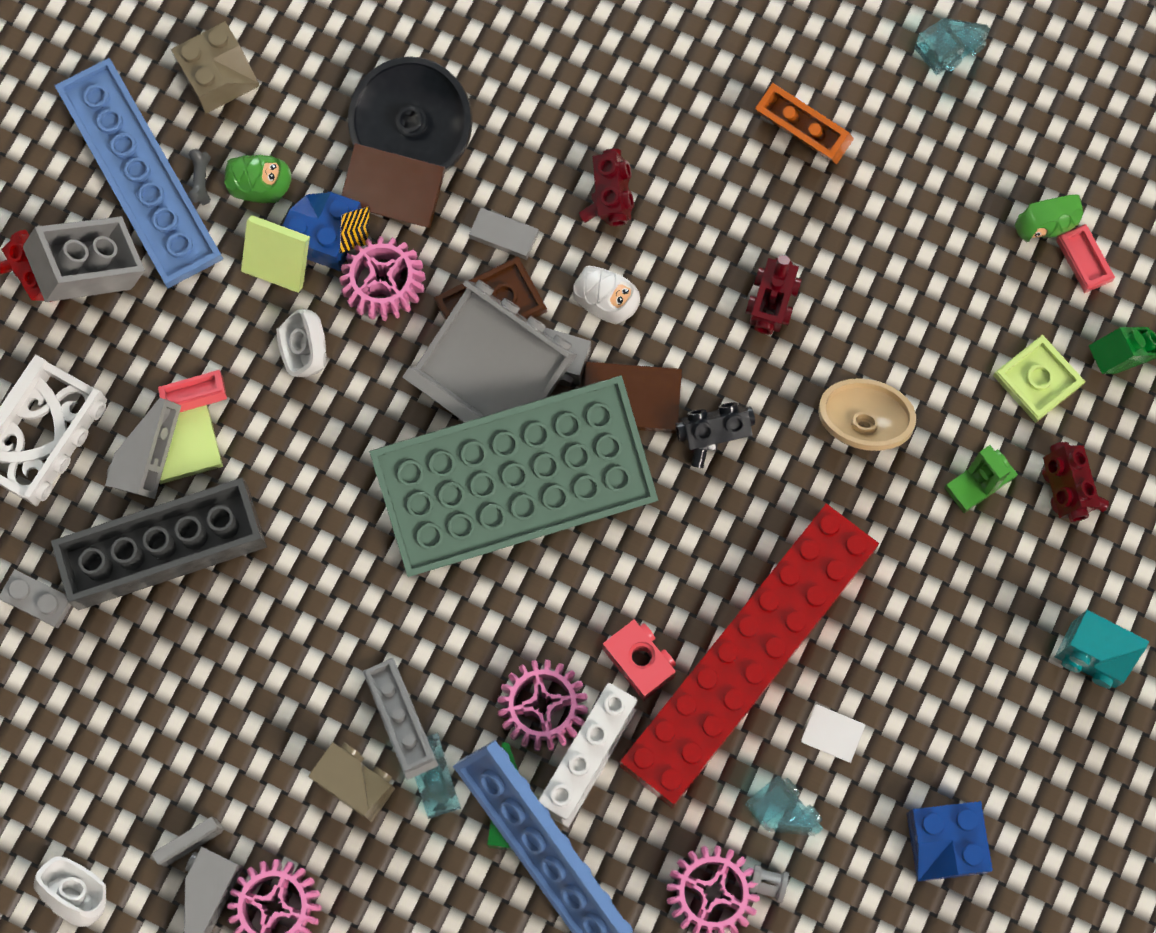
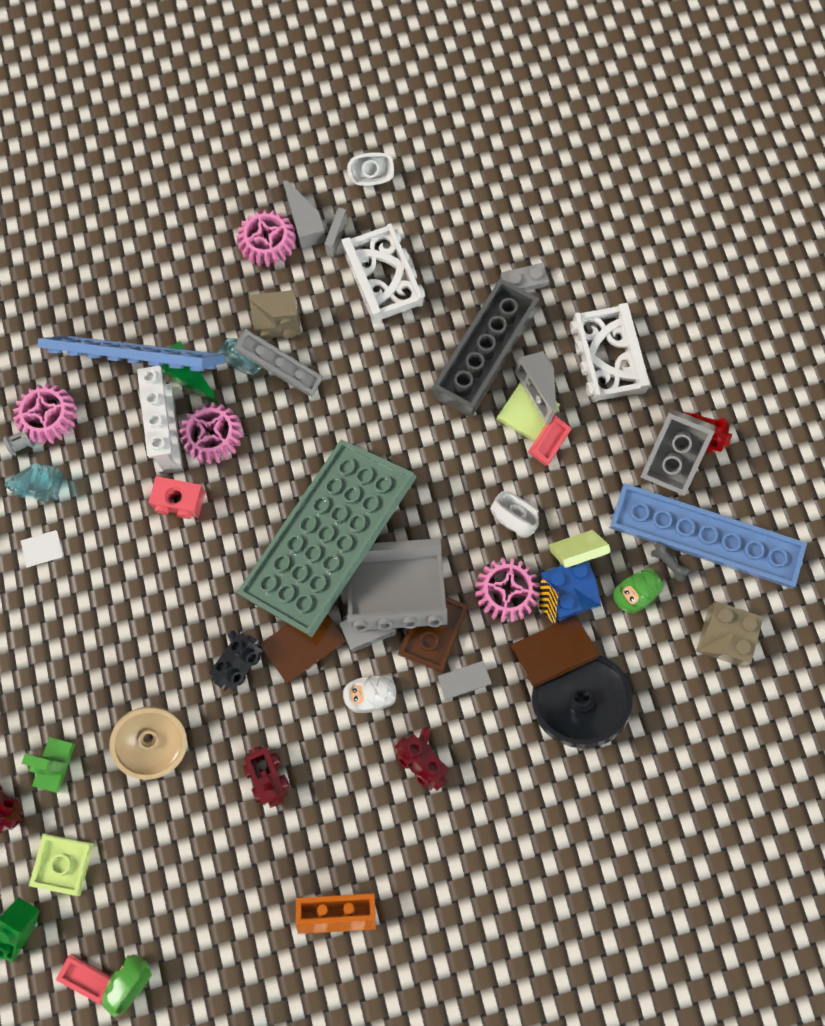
camera: 140 degrees right, 0 degrees up
red brick [619,503,880,809] -> none
none -> white fence [341,223,425,324]

